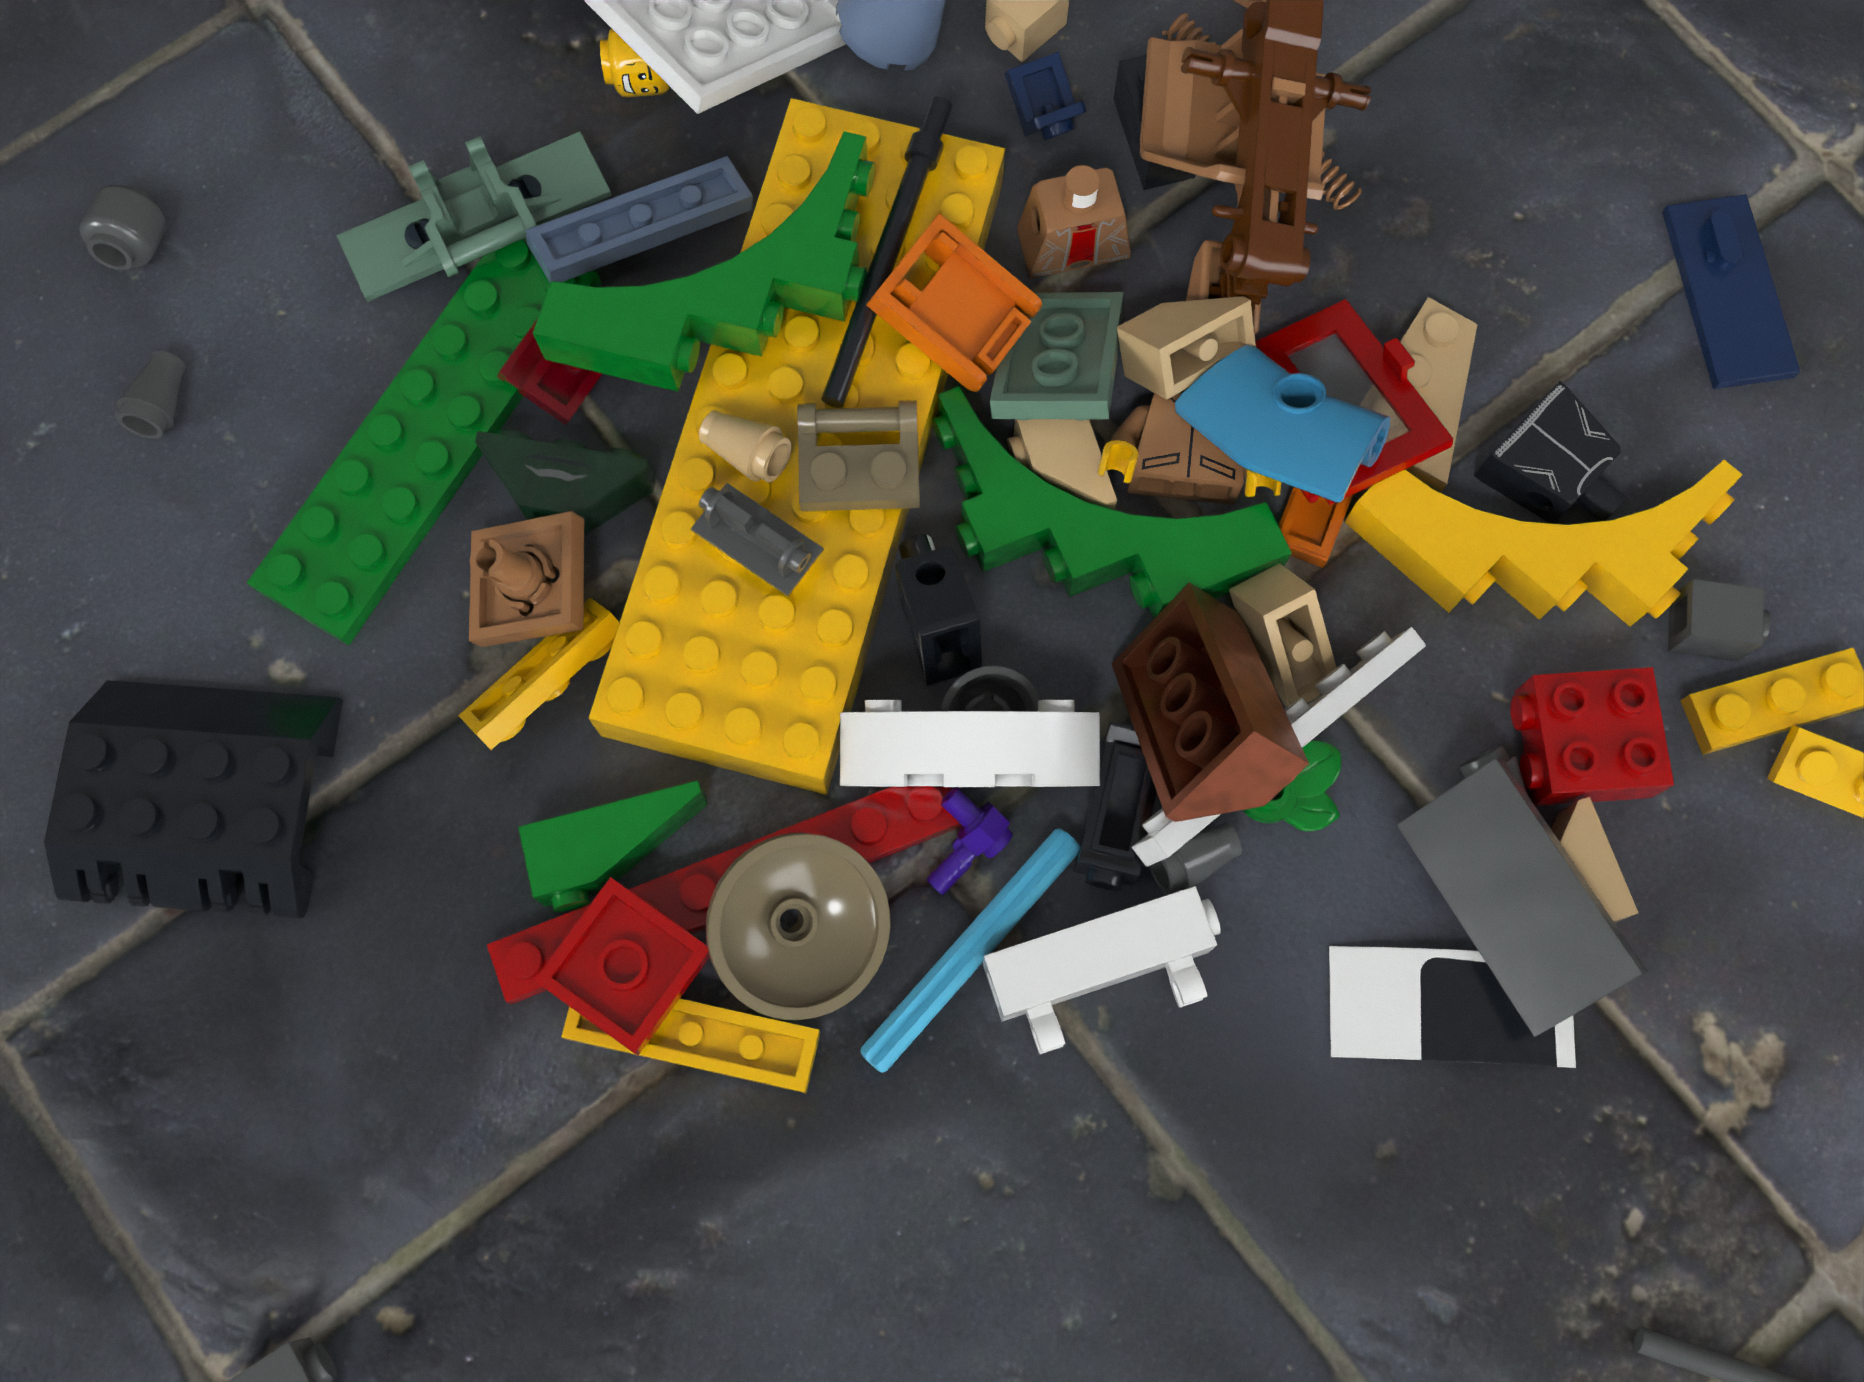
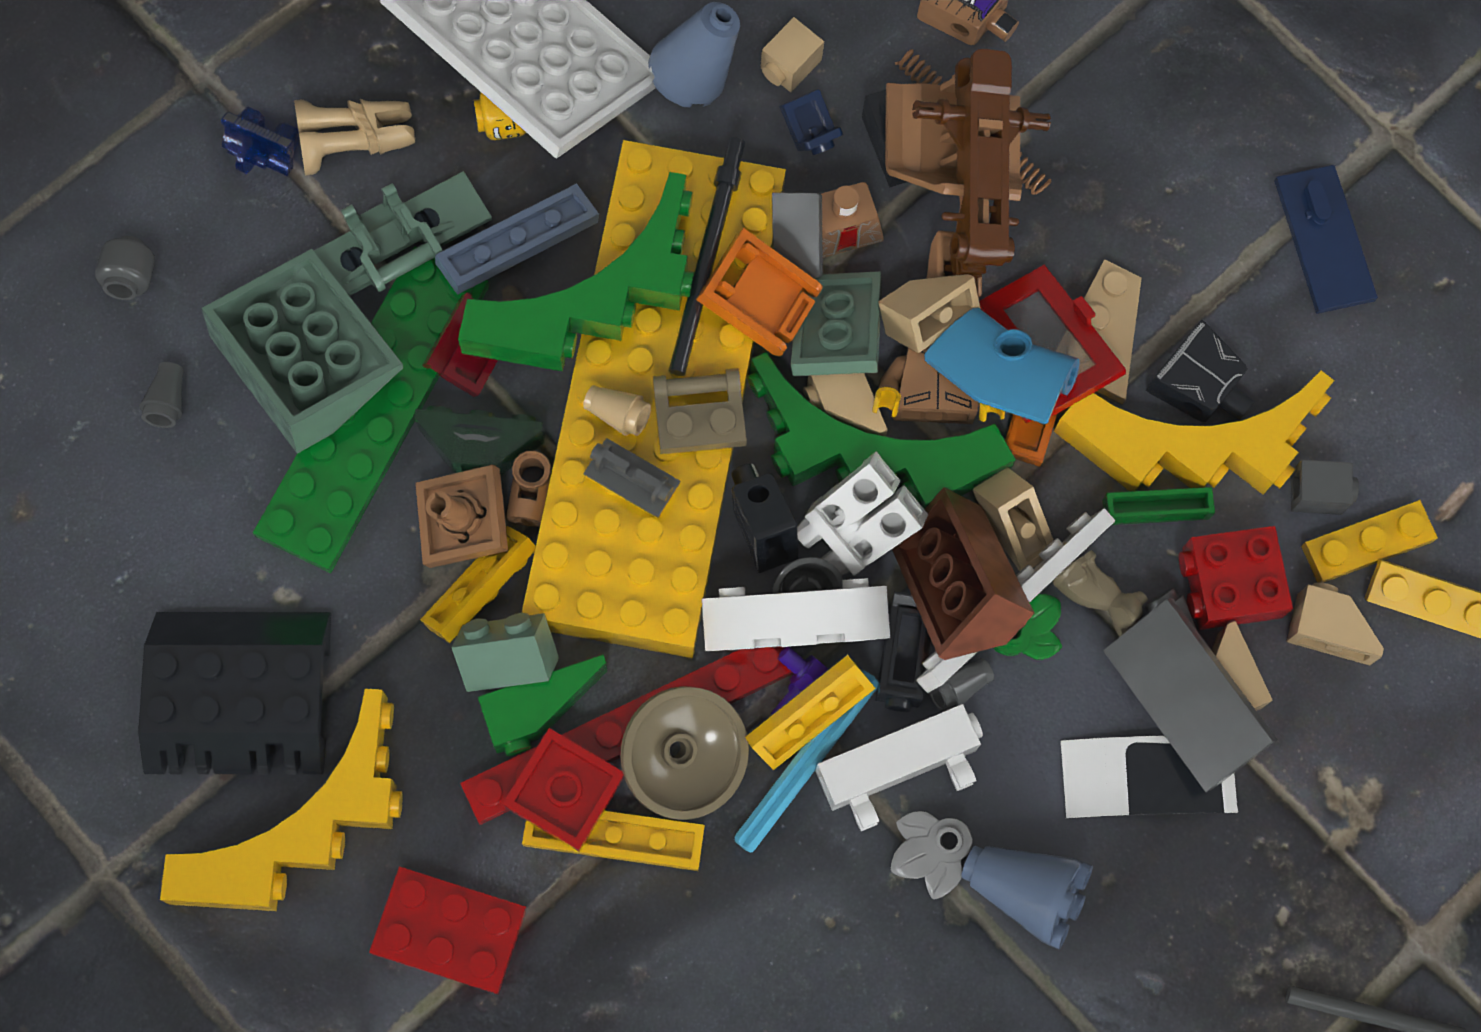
camera: 10 degrees left, 0 degrees up
none -> yellow arch [160,689,403,911]
none -> sand green slope [202,249,403,454]
none -> clear blue hips [221,106,298,176]
none -> tan piece [294,99,415,176]
none -> red plate [369,866,527,995]
none -> sand green brick [451,613,559,692]
none -> medium nougat piece [506,451,552,527]
none -> yellow plate [745,655,876,770]
none -> dark grey panel [772,190,823,278]
none -> white hips [797,452,928,575]
none -> light grey plate [891,811,973,899]
none -> sand blue cone [962,846,1093,950]
none -> dark tan animal [1053,550,1148,637]
none -> green piece [1102,487,1215,525]
none -> tan slope [1287,583,1384,666]

